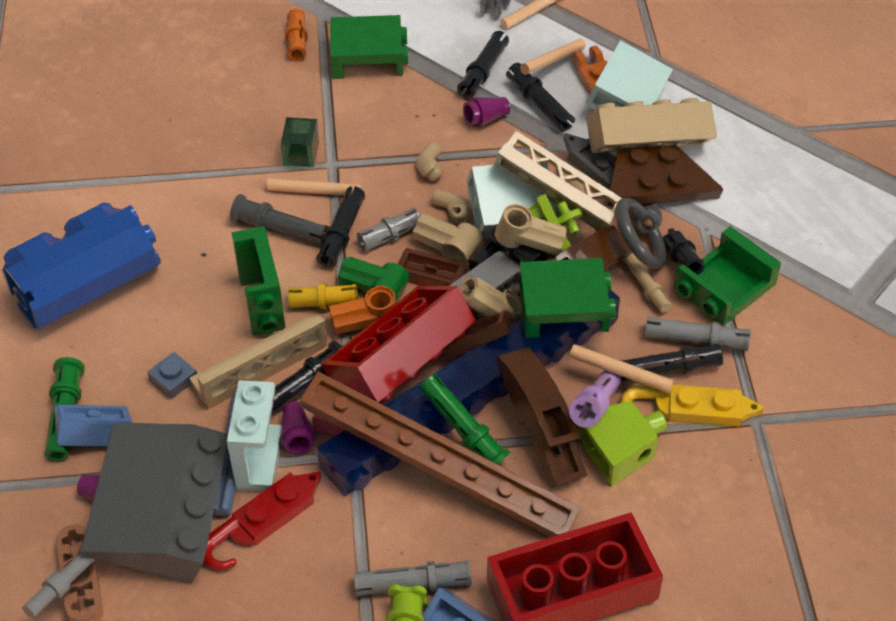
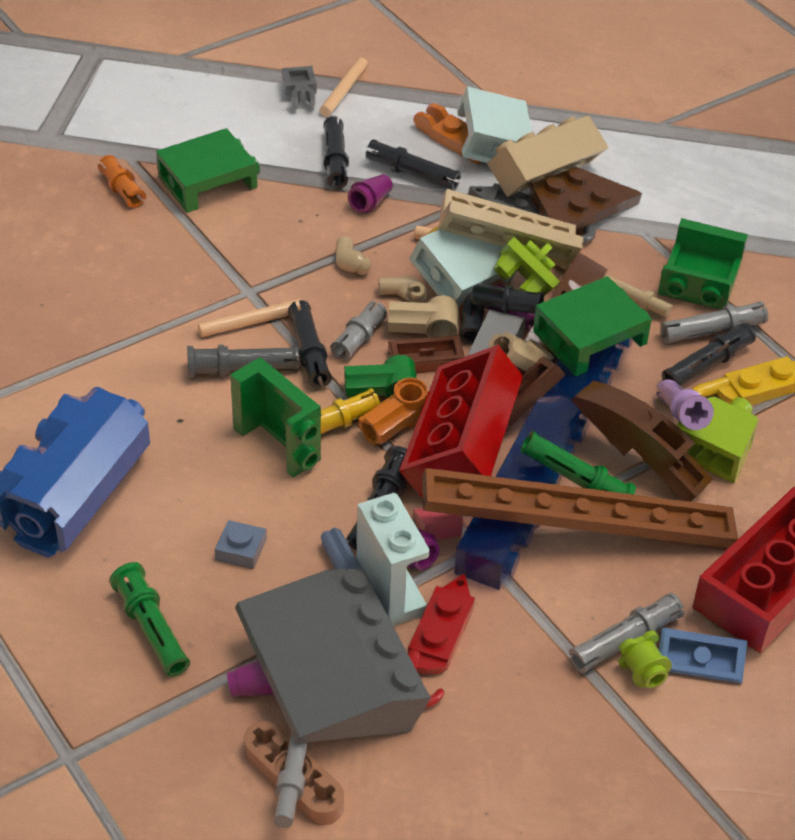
camera: 30 degrees left, 5 degrees down
medium blue slope [55,405,133,446] -> none
tan fence [189,314,327,409] -> none
clear green brick [281,117,319,167] -> none
tan piece [495,204,567,256] -> none
light nougat bar [520,39,586,75] -> none
light nougat bar [569,344,674,393] -> none
dark grey piece [615,197,667,269] -> none
black axle [663,228,705,275] -> none

